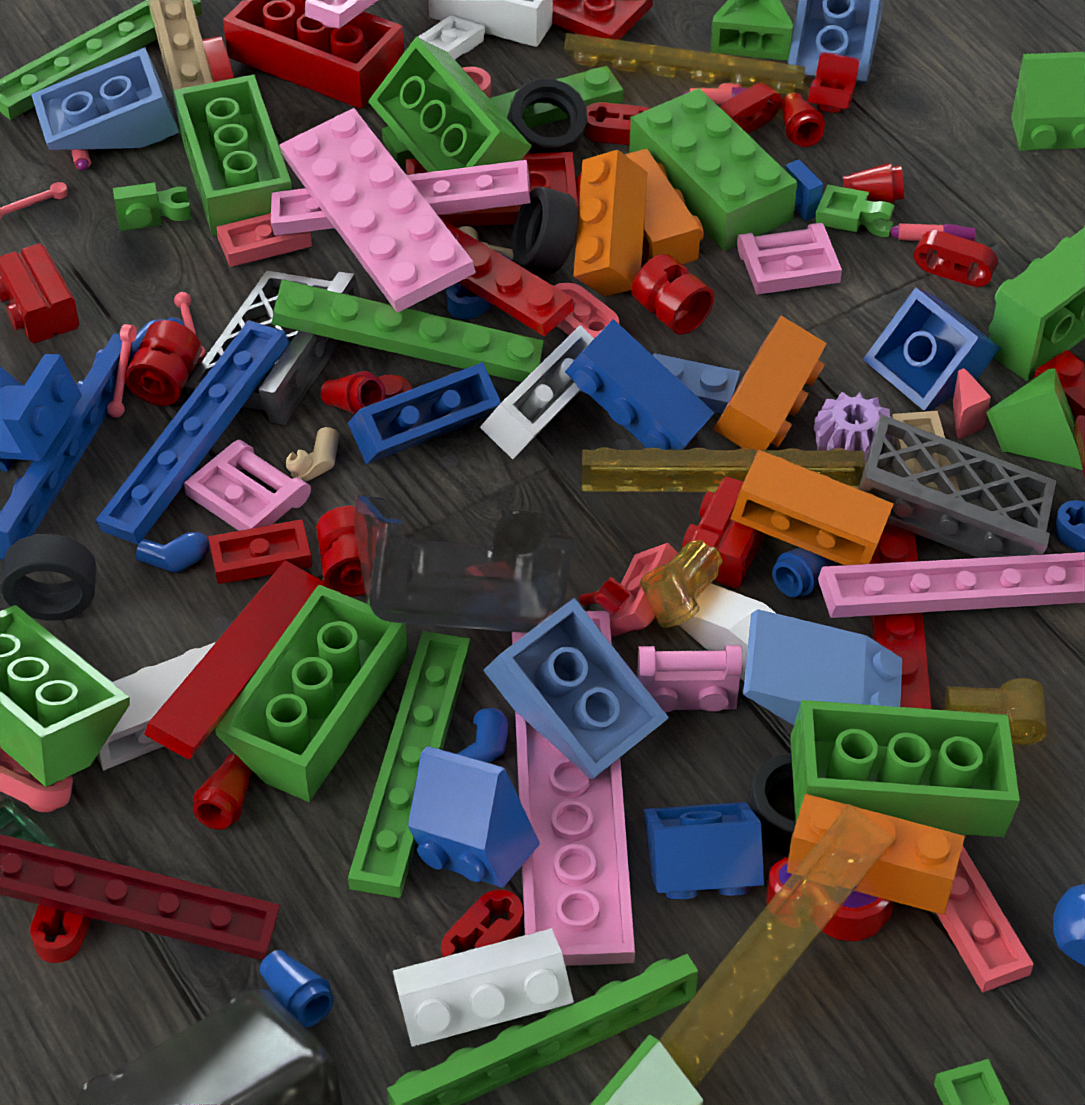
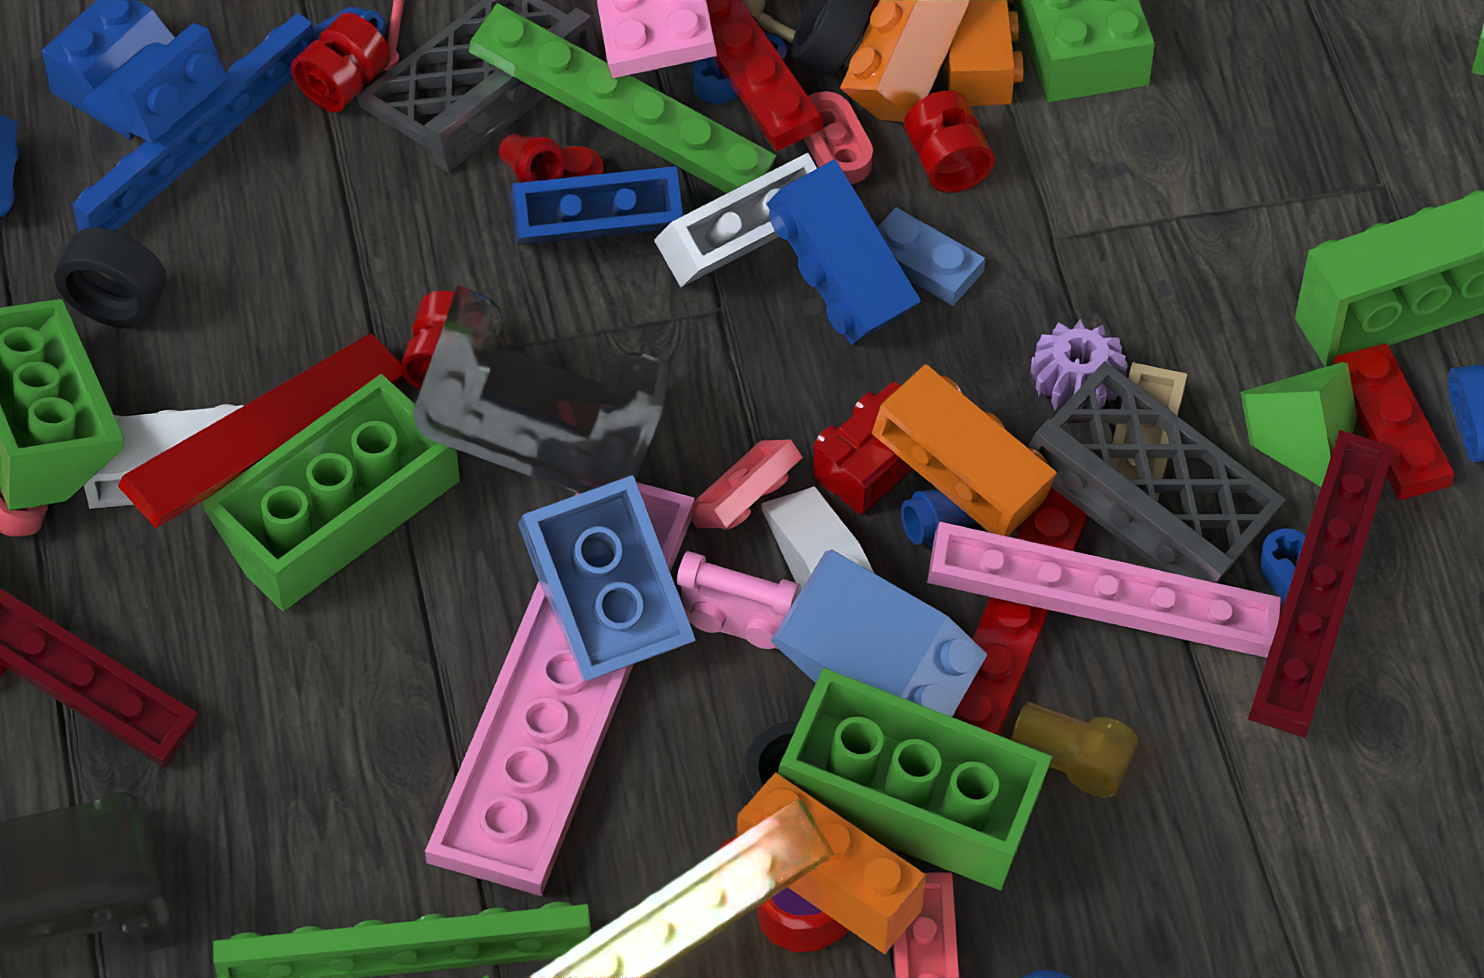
camera: 20 degrees right, 5 degrees up
blue plate [96,320,290,545] -> none
coral hinge [107,324,137,418] -> none
blue arm [136,532,209,573] -> none
bright pink plate [184,440,311,531] -> none
red cone [193,754,253,830] -> none
red plate [208,519,312,584] -> none
blue cone [259,950,334,1027] -> none
tan arm [286,427,339,482] -> none
bright green plate [348,631,471,898] -> none
white brick [393,928,574,1046] -> none
slope [408,746,540,888] -> none
red beam [441,889,523,958] -> none
blue arm [457,708,509,763] -> none
red hand [579,577,631,616] -> none
clear yellow plate [582,447,865,492] -> none
clear yellow piece [640,540,723,627] -> none
blue slope [644,802,764,899] -> none
orange brick [713,316,827,456] -> none
bright pink plate [737,223,842,295] -> none
blue plate [785,159,823,221] -> none
bright green plate [816,185,894,237] -> none
red cone [843,162,904,204] -> none
blue slope [863,287,1001,411] -> none
piece [890,223,975,241] -> none
red beam [913,230,999,287] -> none
coral slope [953,368,991,439] -> none

